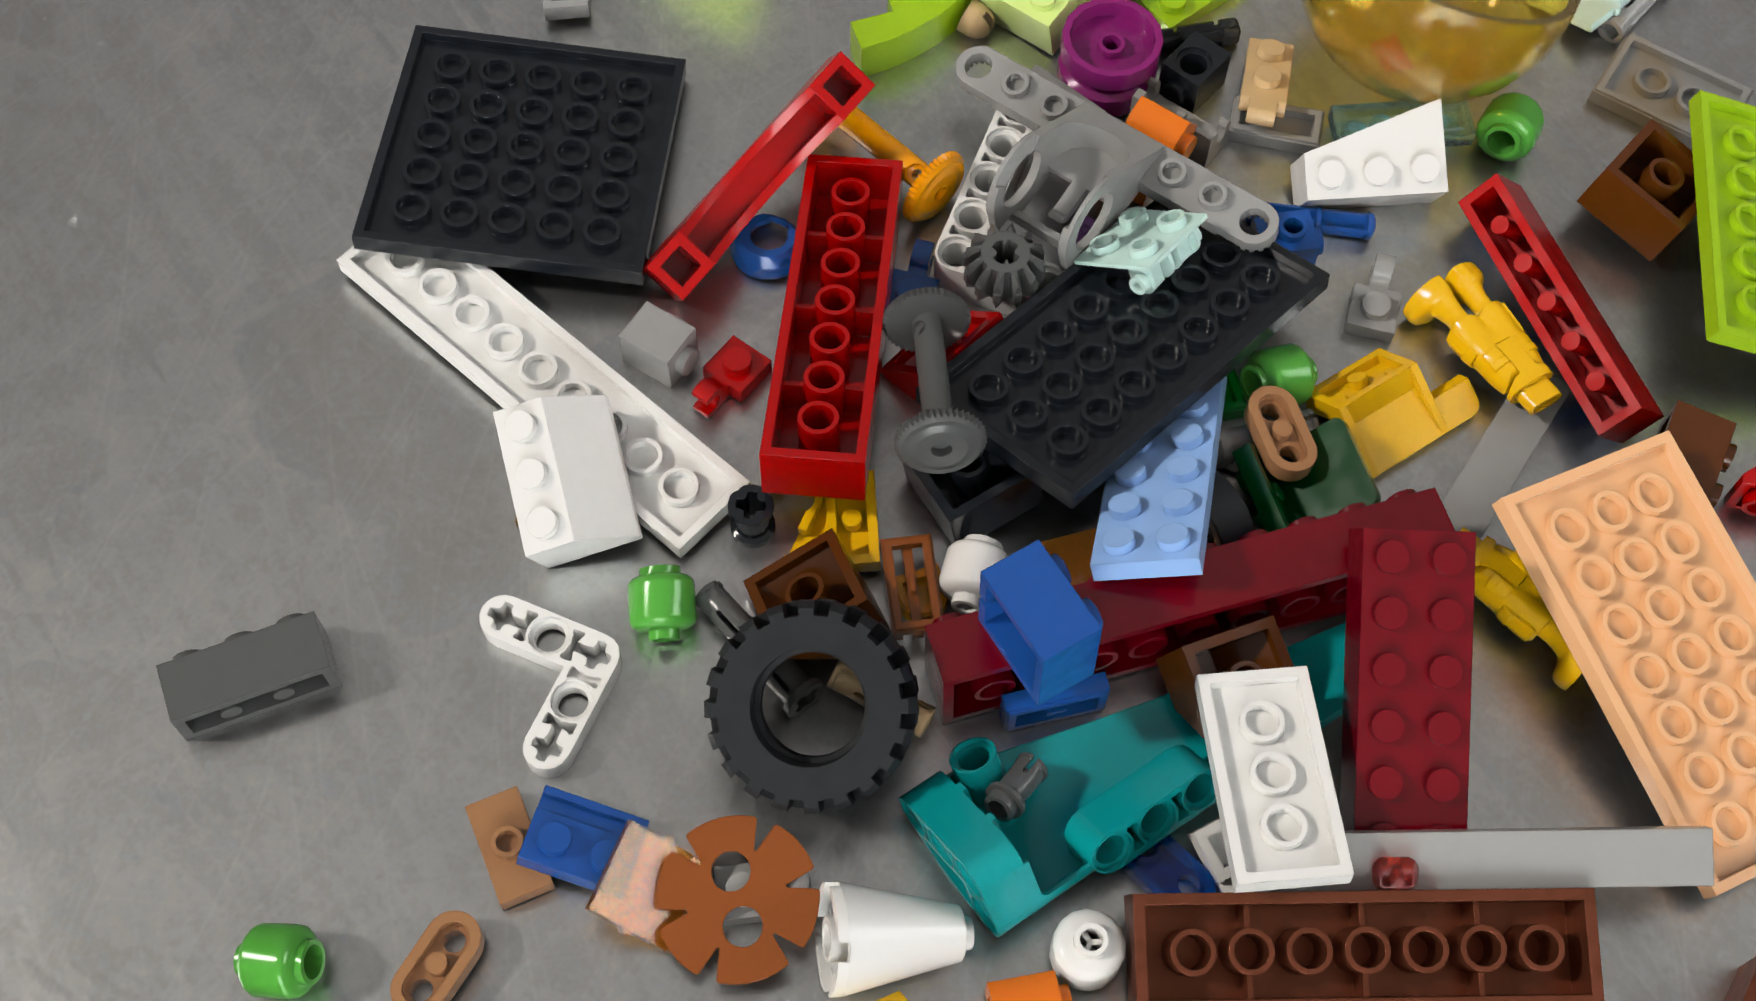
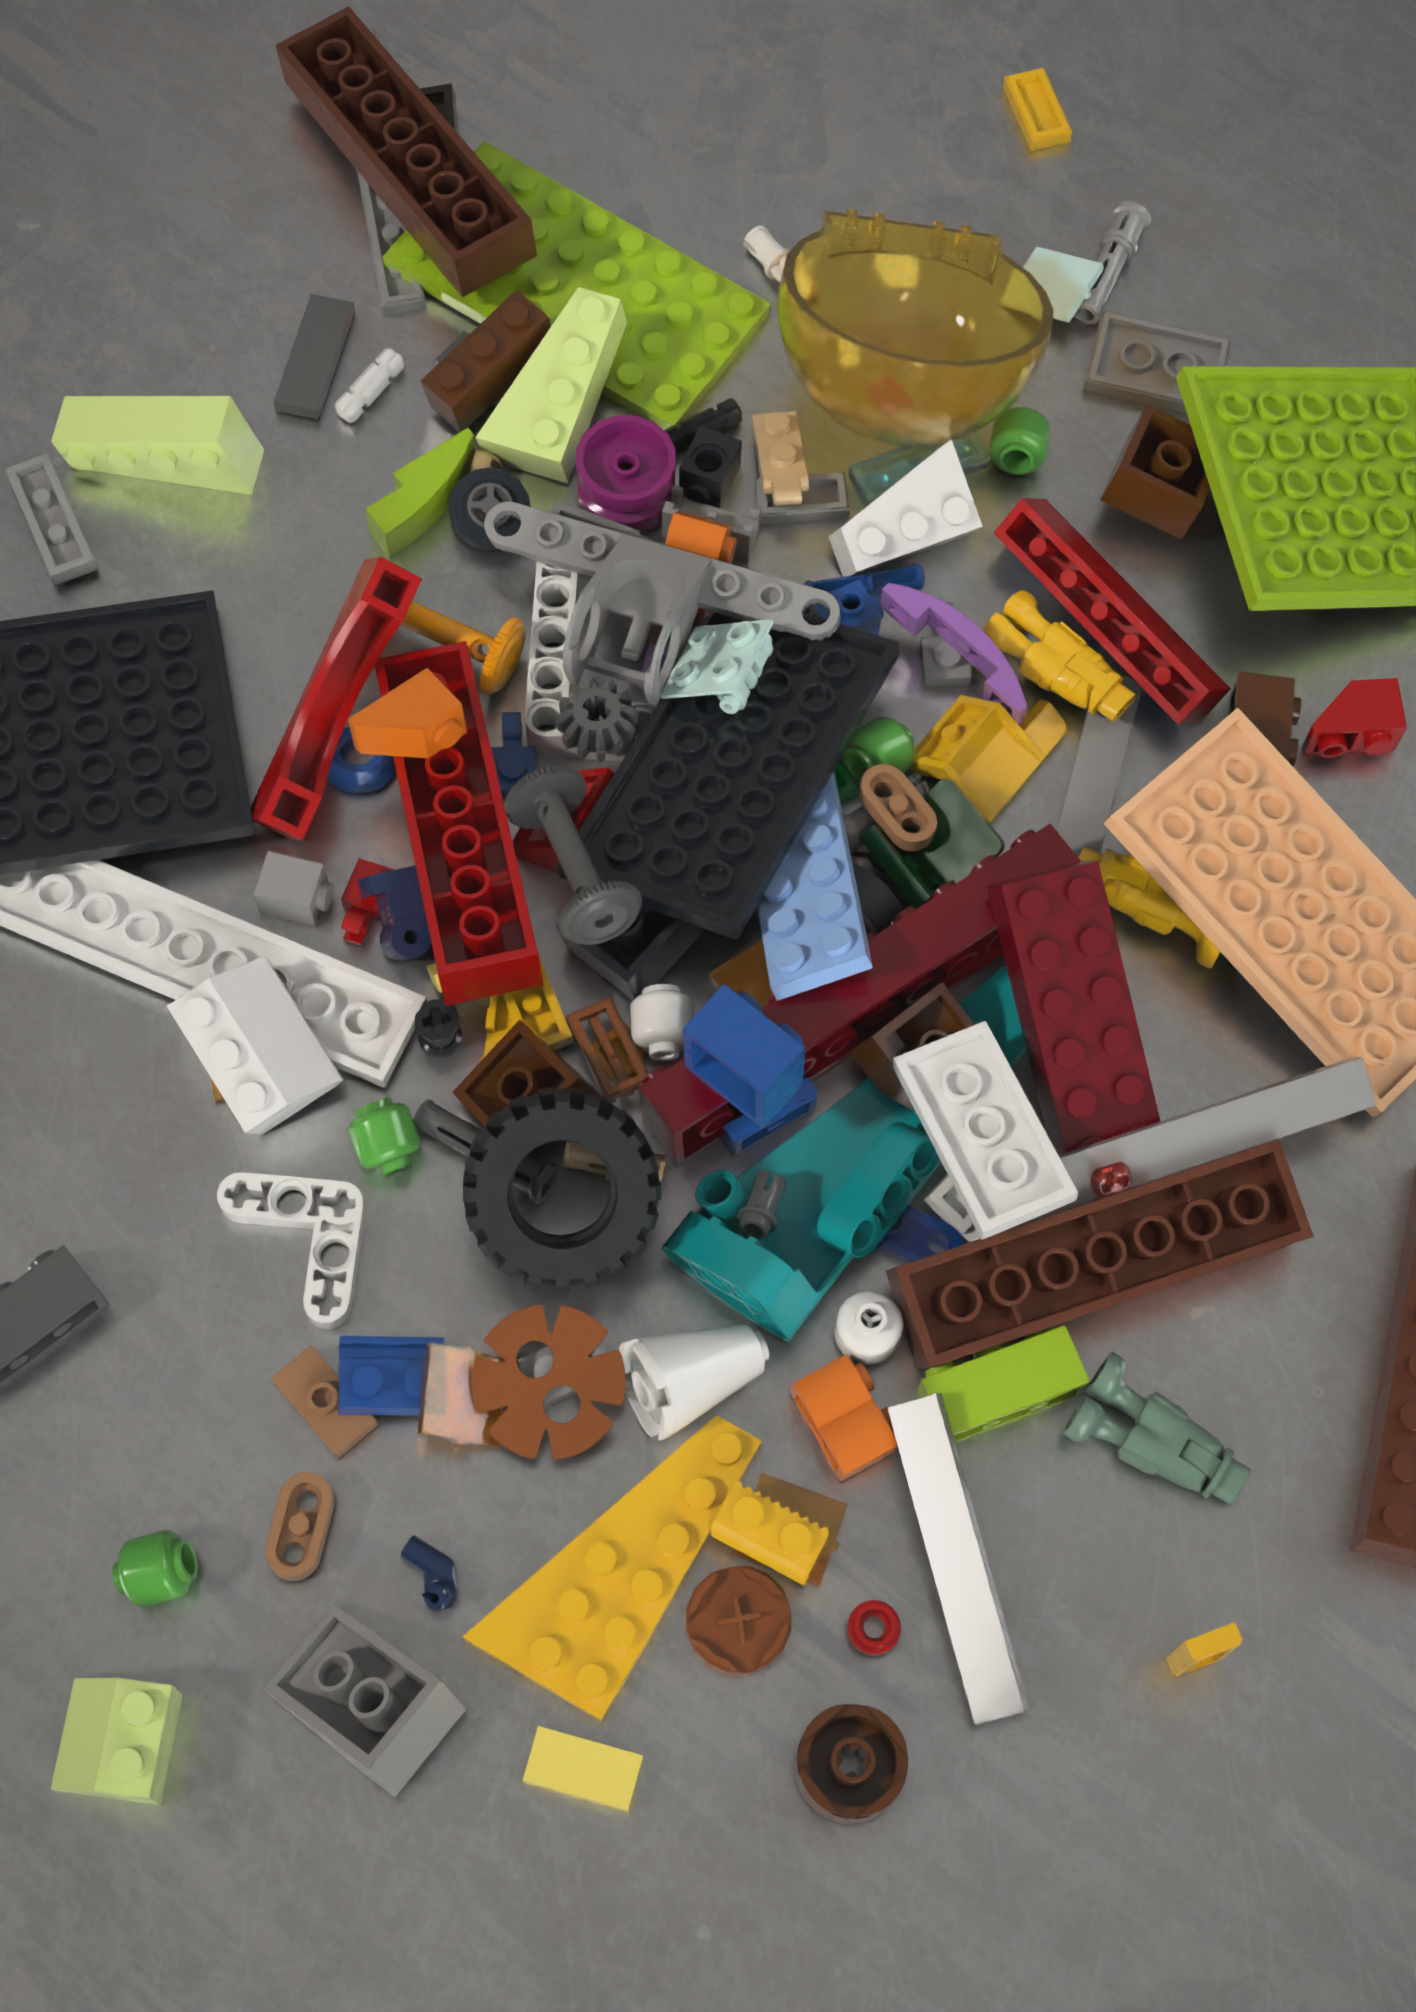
camera: 20 degrees left, 5 degrees up
none -> orange slope [348,668,467,758]
none -> dark blue leg [358,865,431,961]
none -> black wheel [449,467,531,551]
none -> medium lavender slope [881,583,1027,726]

